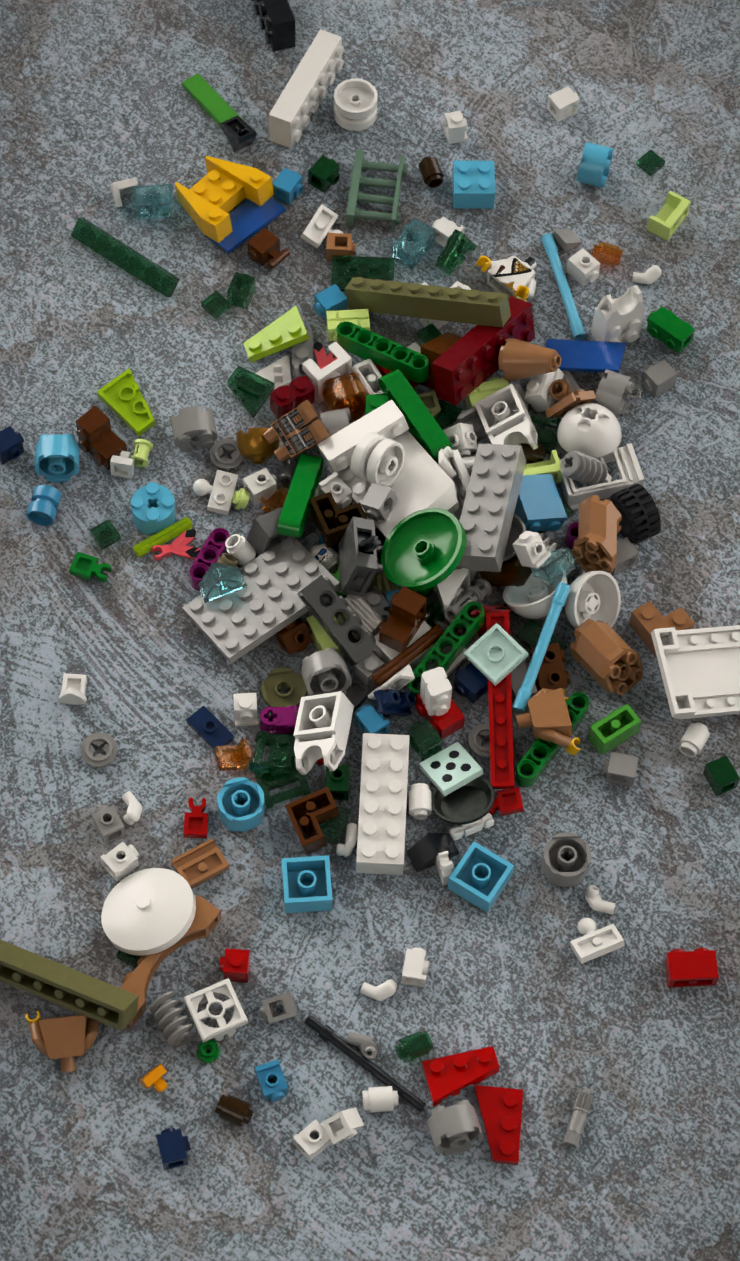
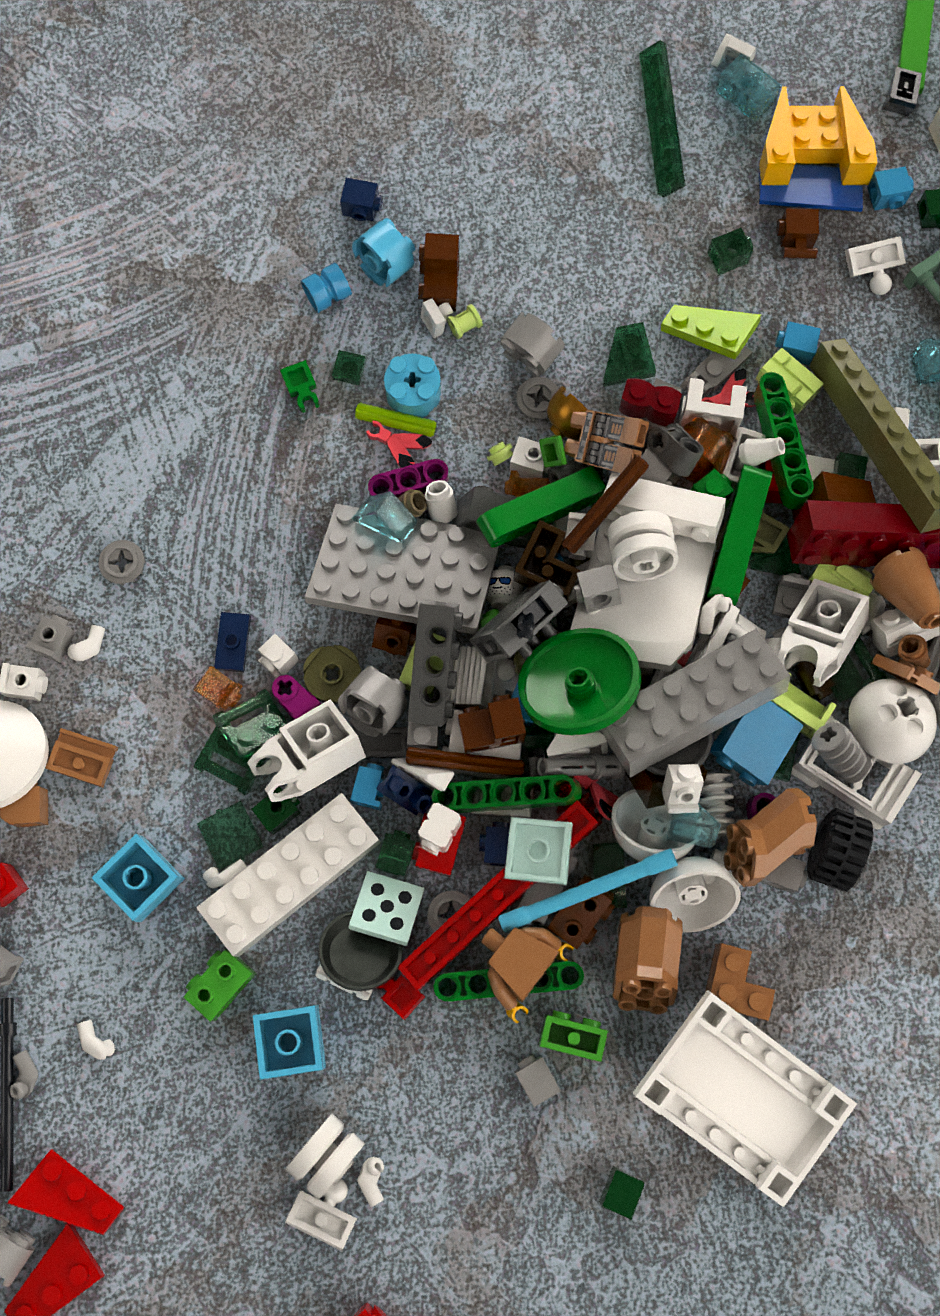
camera: 50 degrees right, 15 degrees up
white tile [59,673,87,705] -> none
lime wing [97,368,155,436] -> none
red plate [183,797,209,839] -> none
white plate [193,470,238,516] -> none
clear green tile [201,291,231,319] -> none
medium azure brick [217,777,265,832] -> none
white piece [250,356,291,390] -> none
reddish brown brick [285,787,340,854] -> none
medium nougat brick [326,233,356,262] -> none
clear green wing [331,255,395,292] -> none
clear green brick [395,1031,433,1063] -> none
white brick [401,947,429,988] -> none
black slope [407,833,459,873] -> none
white brick [408,783,432,820] -> none
white plate [435,851,455,886] -> none
white brick [443,423,478,457] -> none
light grey brick [542,832,591,887] -> none
white brick [679,722,710,758] -> none
none -> bright green brick [183,949,257,1022]
none -> white wheel [285,1114,365,1200]
none -> bright green slope [539,435,567,468]
none -> reddish brown axle [562,456,649,554]
none -> dark grey piece [647,423,704,476]
none -> white cone [739,437,785,467]

